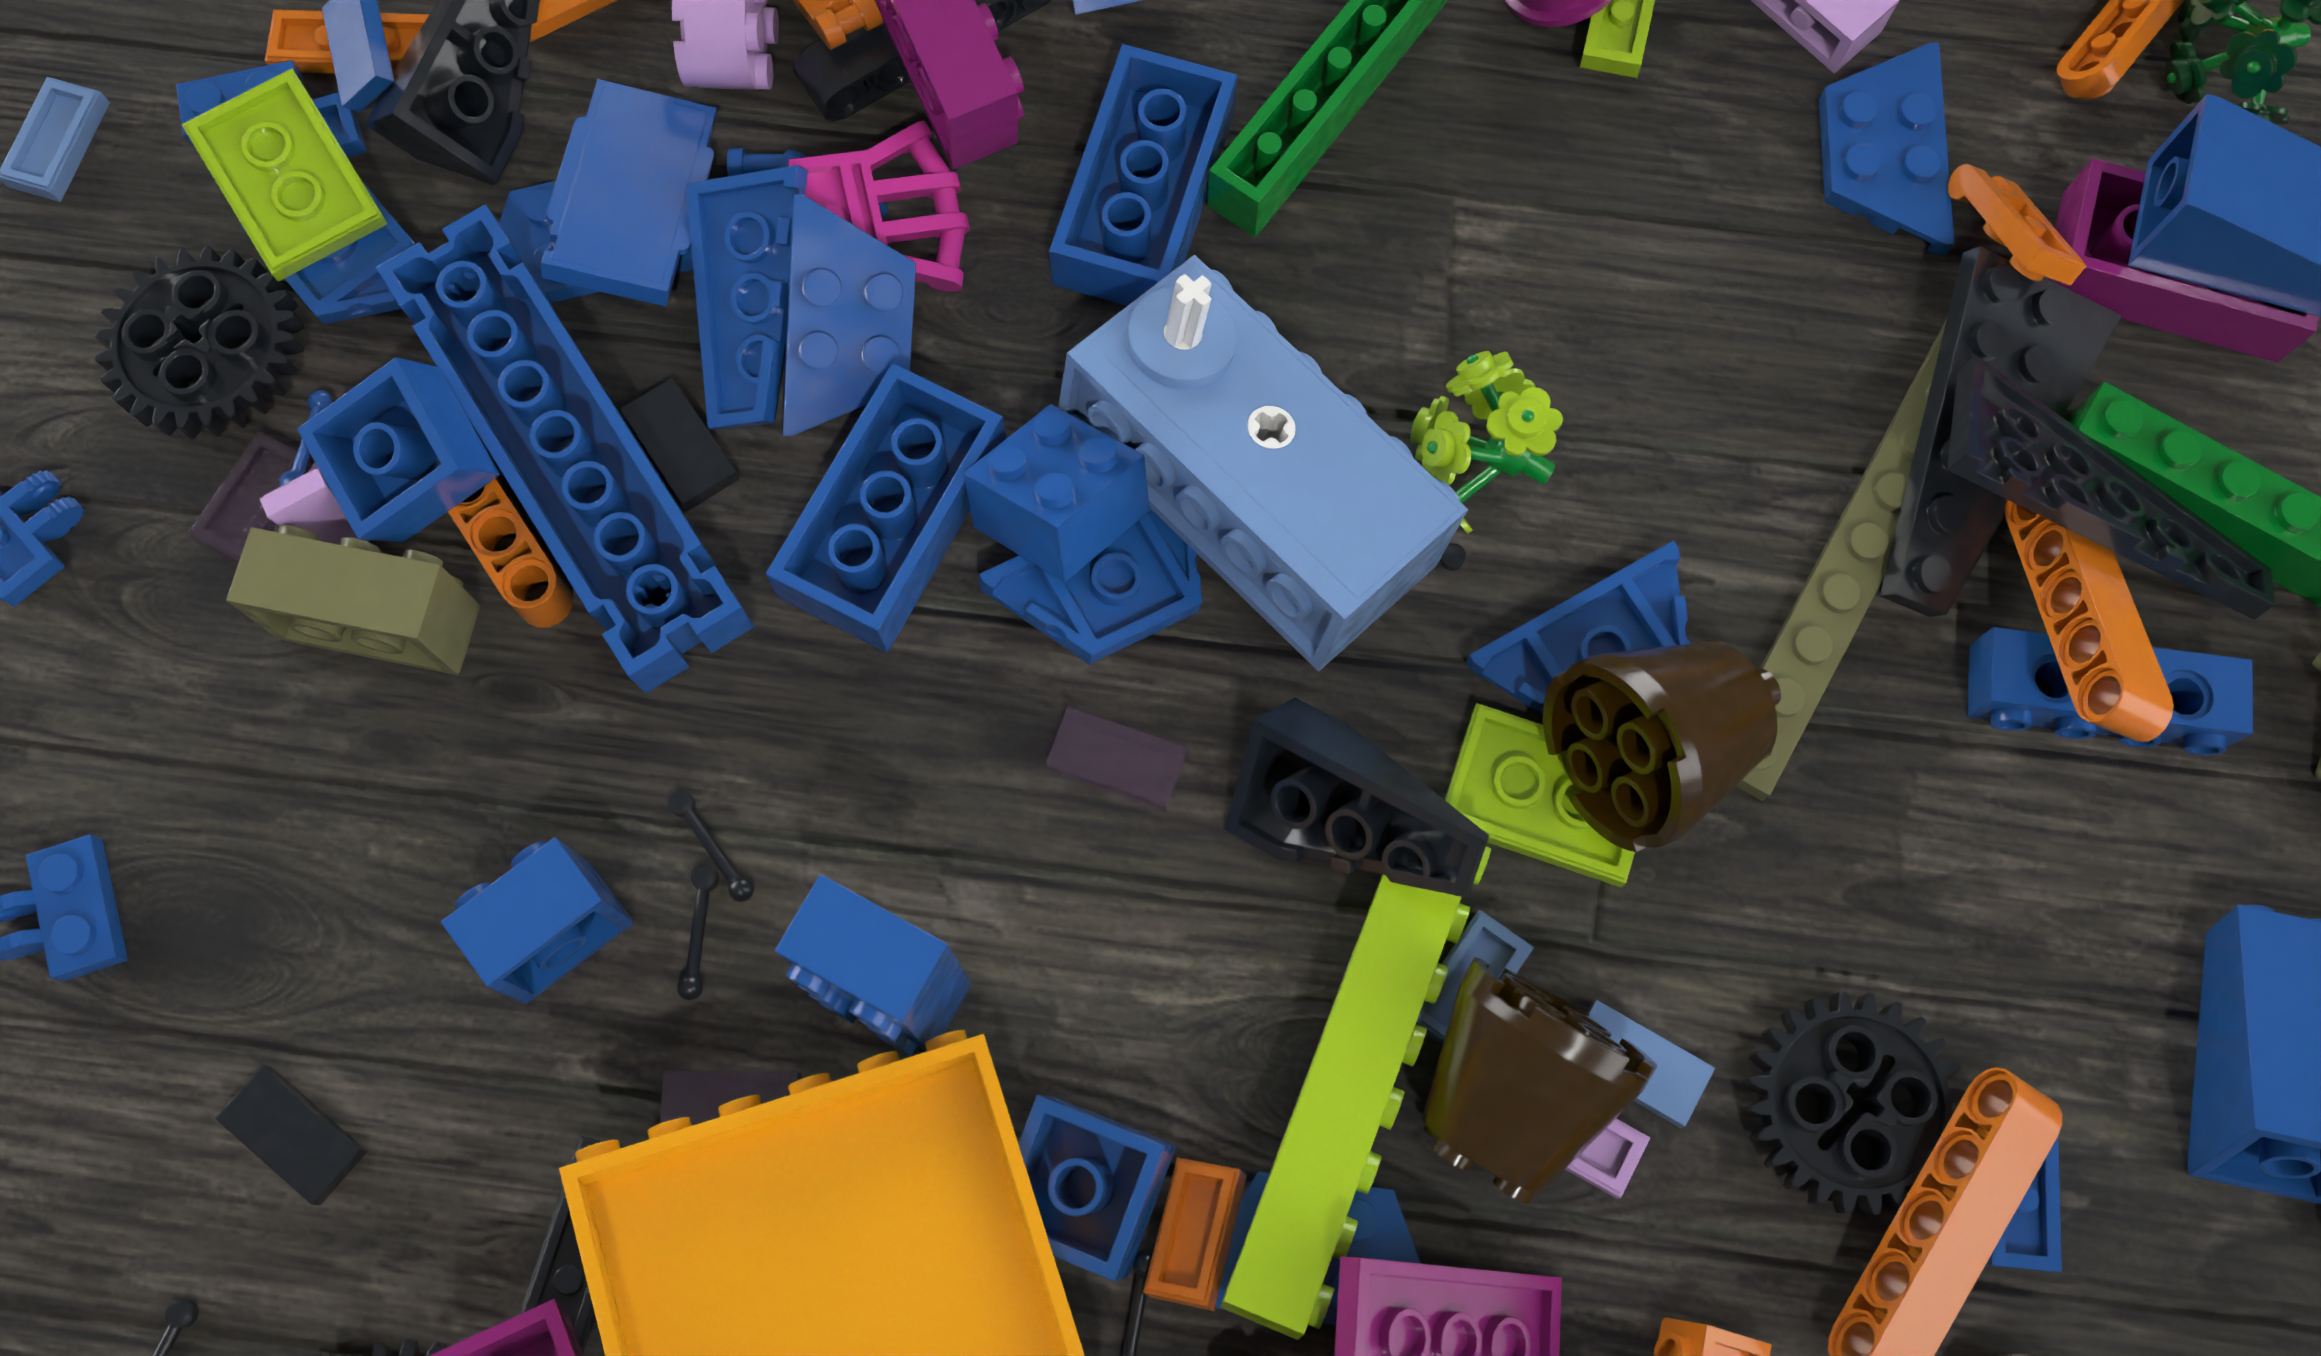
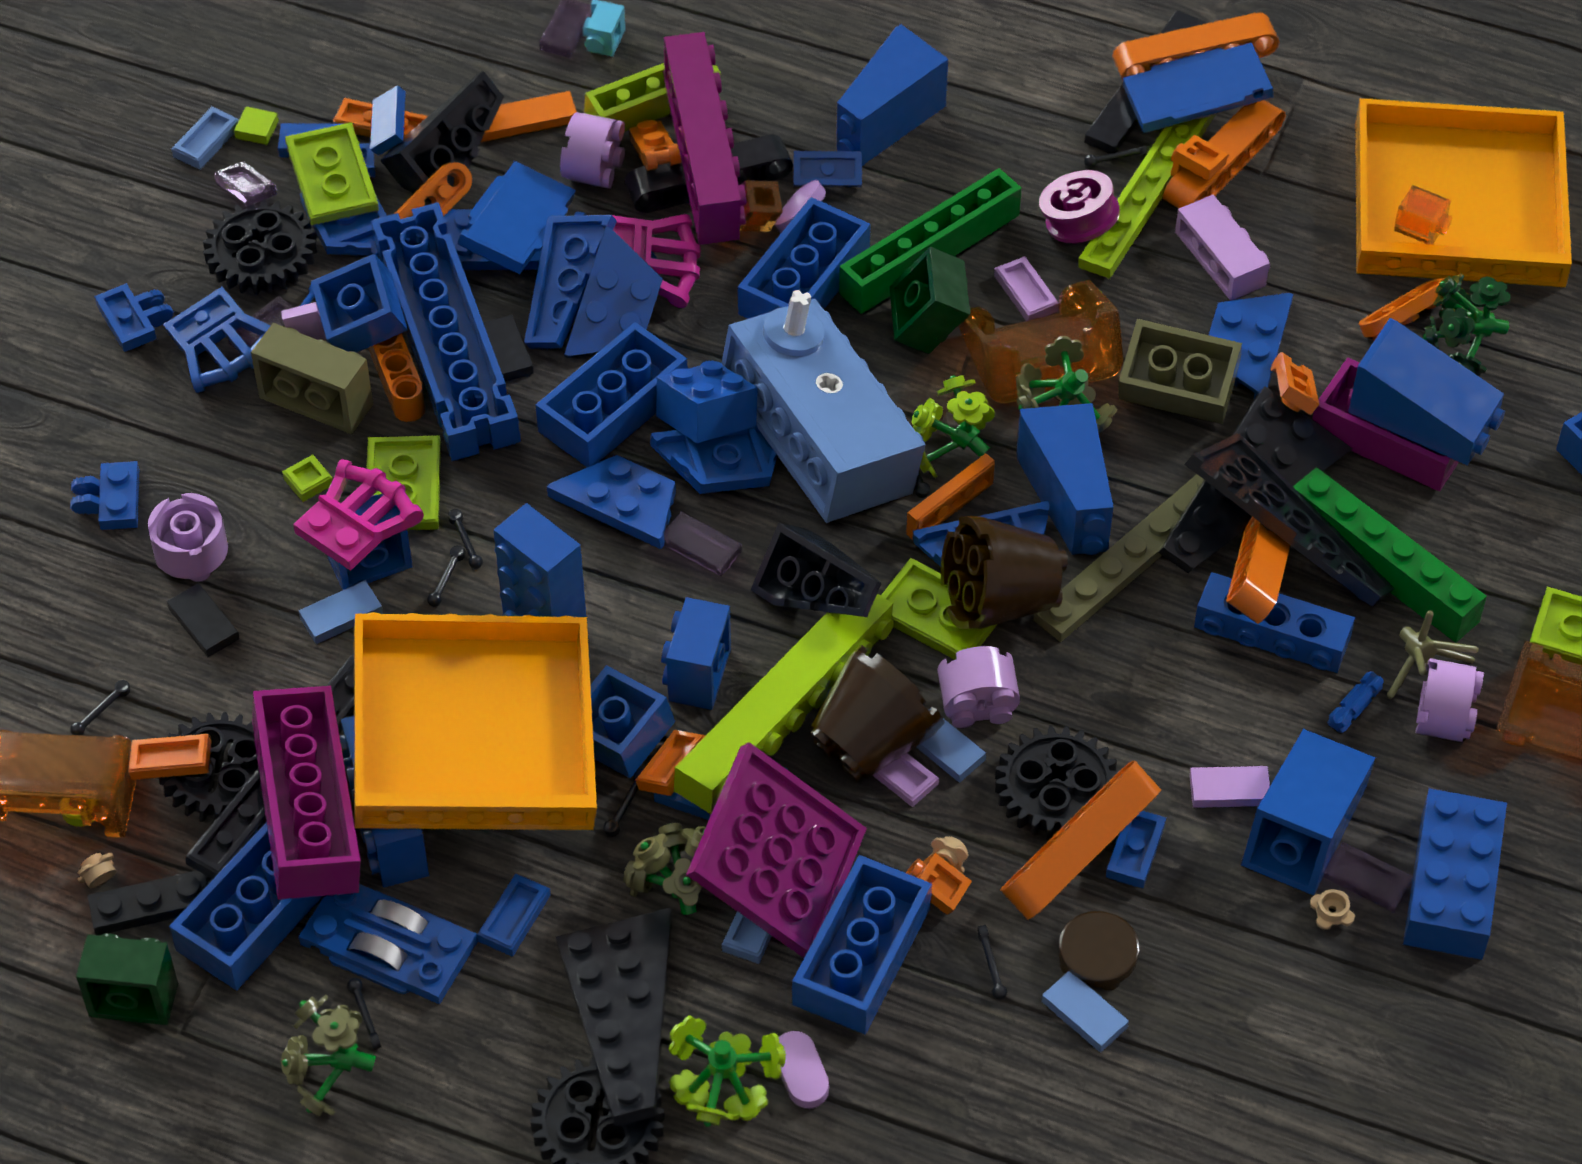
camera: 15 degrees right, 20 degrees down
none -> lavender brick [148,493,228,582]
none -> blue plate [163,287,271,393]
none -> clear purple tile [214,161,277,206]
none -> lime tile [234,107,279,145]
none -> lime tile [282,455,333,502]
none -> dark pink plate [293,459,424,571]
none -> medium blue tile [298,580,383,644]
none -> lime tile [367,435,441,530]
none -> orange plate [394,162,472,219]
none -> blue wing [547,455,676,549]
none -> blue brick [661,597,731,710]
none -> clear orange brick [740,181,783,232]
none -> lavender tile [773,181,826,233]
none -> dark green brick [889,247,970,354]
none -> orange tile [906,453,995,539]
none -> tan plate [929,837,968,874]
none -> lavender brick [938,646,1020,728]
none -> clear orange windscreen [959,280,1123,403]
none -> lavender tile [994,256,1059,323]
none -> olive plant [1016,336,1117,433]
none -> blue slope [1016,403,1113,555]
none -> olive brick [1118,319,1242,424]
none -> lavender tile [1189,766,1270,808]
none -> blue axle [1328,671,1384,733]

